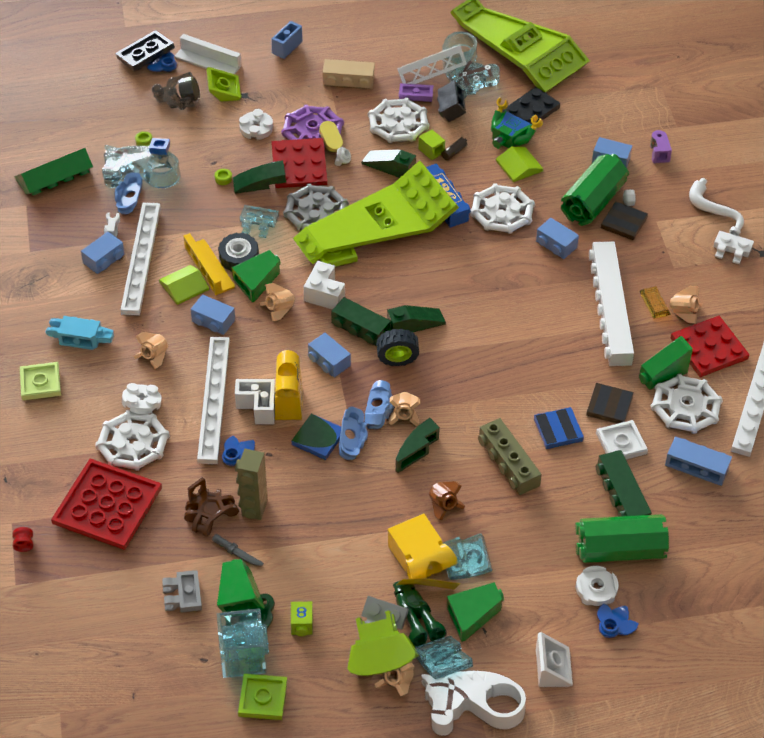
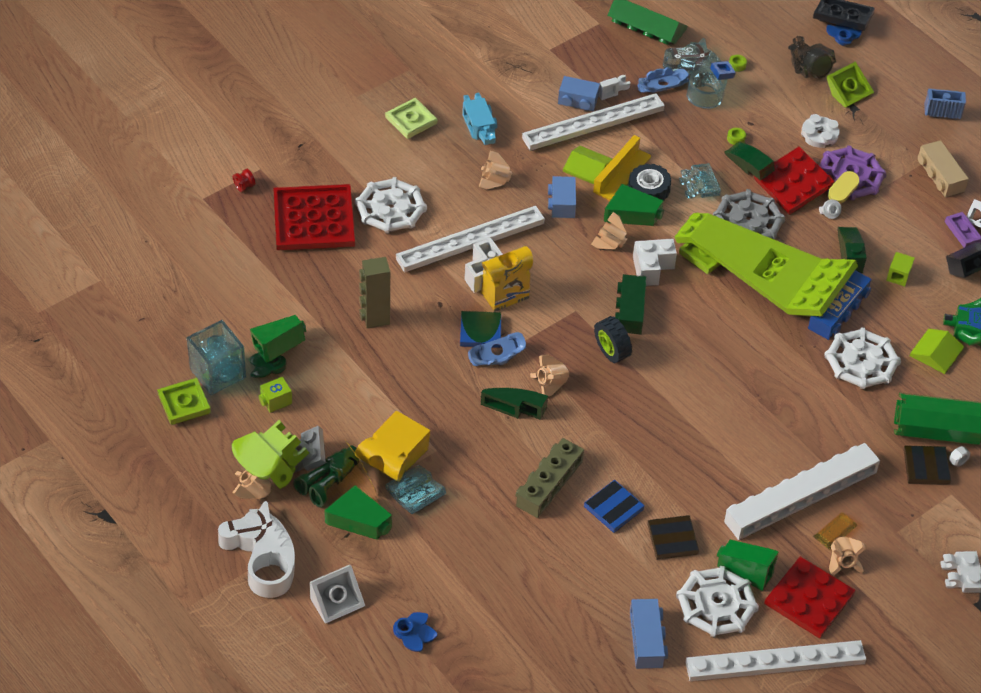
camera: 60 degrees right, 0 degrees up
white plate [122,383,161,415] -> none
light grey plate [162,570,202,612] -> none
white panel [175,34,241,74] -> none
reddish brown piece [184,477,239,537] -> none
dark grey piece [212,534,263,566] -> none
blue plate [222,436,255,466] -> none
medium blue brick [308,333,351,378] -> none
medium blue piece [364,380,394,429] -> none
white plate [368,97,430,144] -> none
dark green slope [387,305,446,333] -> none
clear light blue slope [415,636,473,679] -> none
dark orange brick [429,481,465,520] -> none
dark brown piece [441,137,468,161] -> none
medium blue brick [536,218,579,259] -> none
green brick [575,514,669,563] -> none
white plate [576,566,619,606] -> none
white tile [596,420,648,459] -> none
dark green brick [596,450,652,517] -> none

